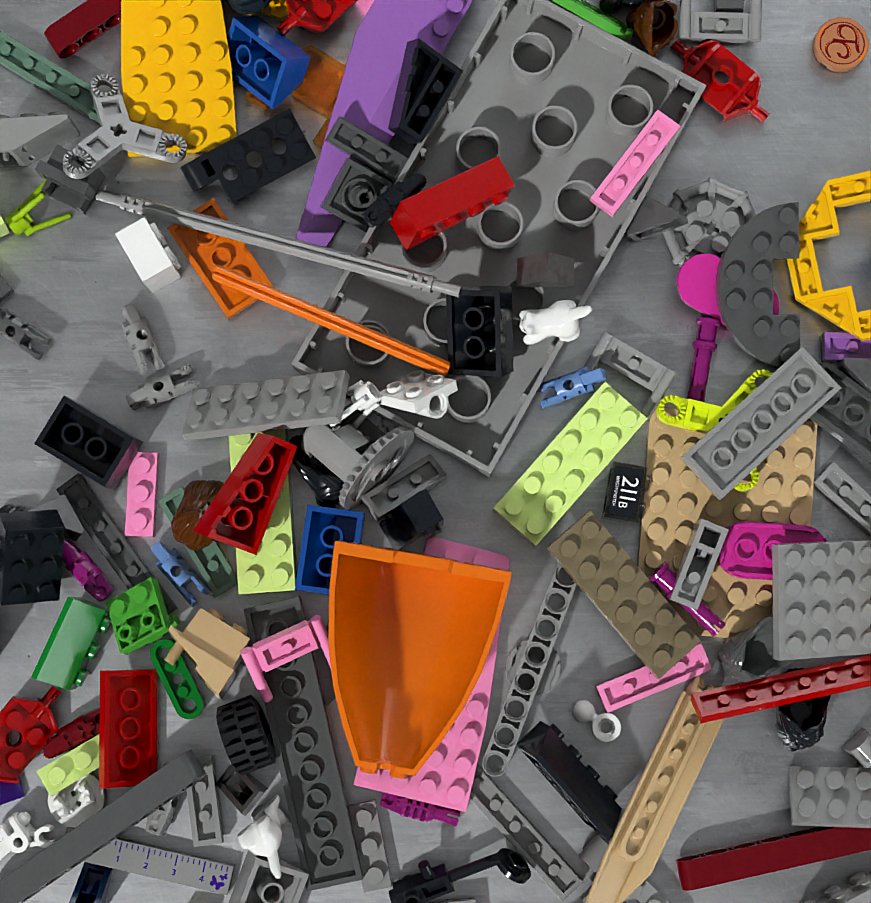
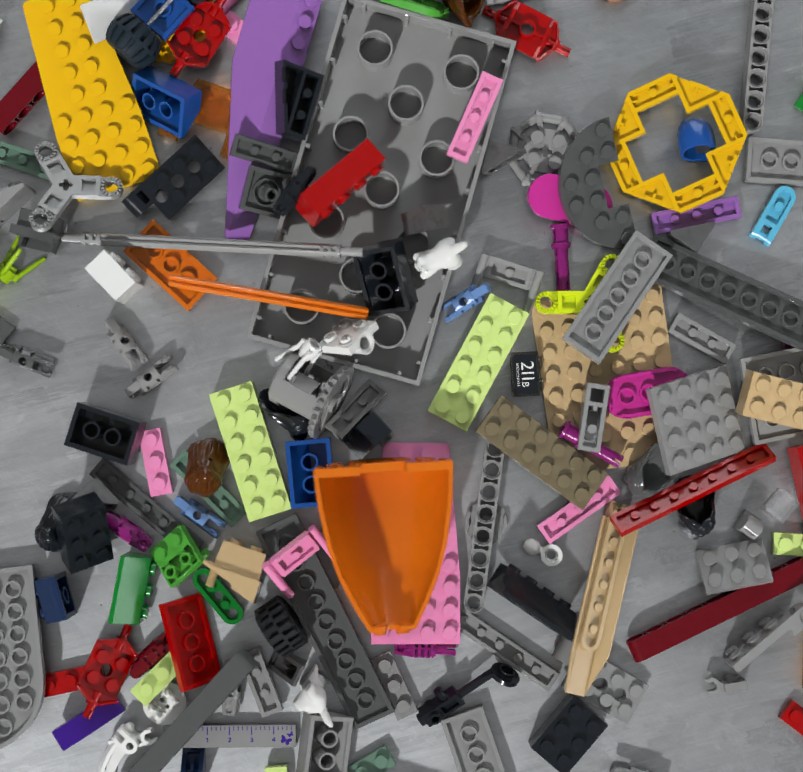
camera: 15 degrees left, 5 degrees up
light grey plate [182,370,350,441] -> none
red wedge [193,433,298,555] -> none

